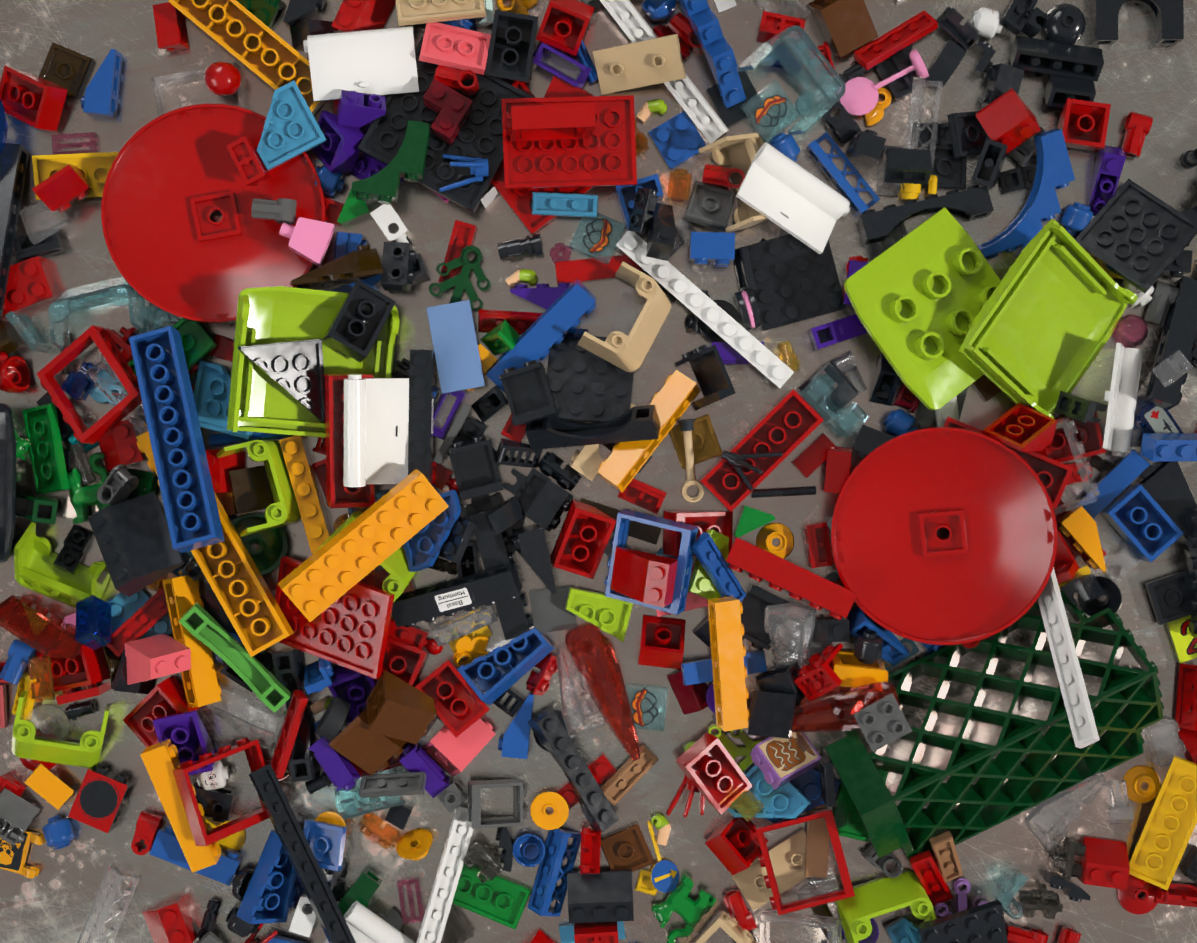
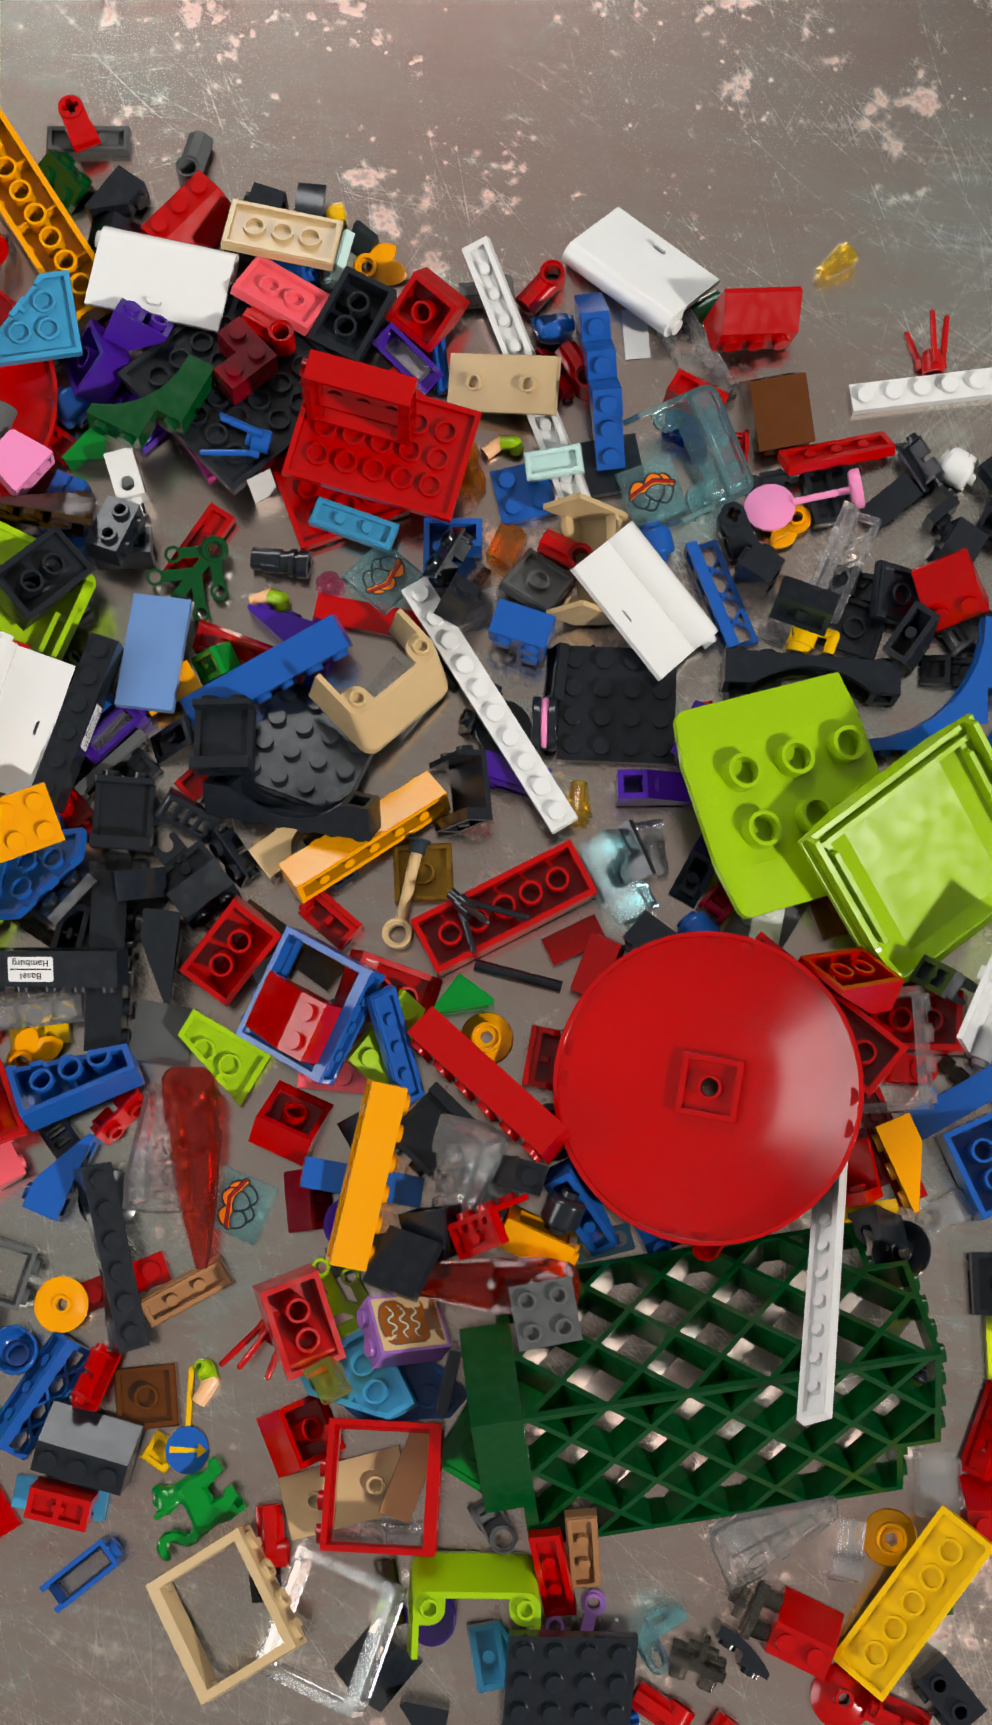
camera: 20 degrees right, 10 degrees down
none -> light aqua tile [523,443,585,483]

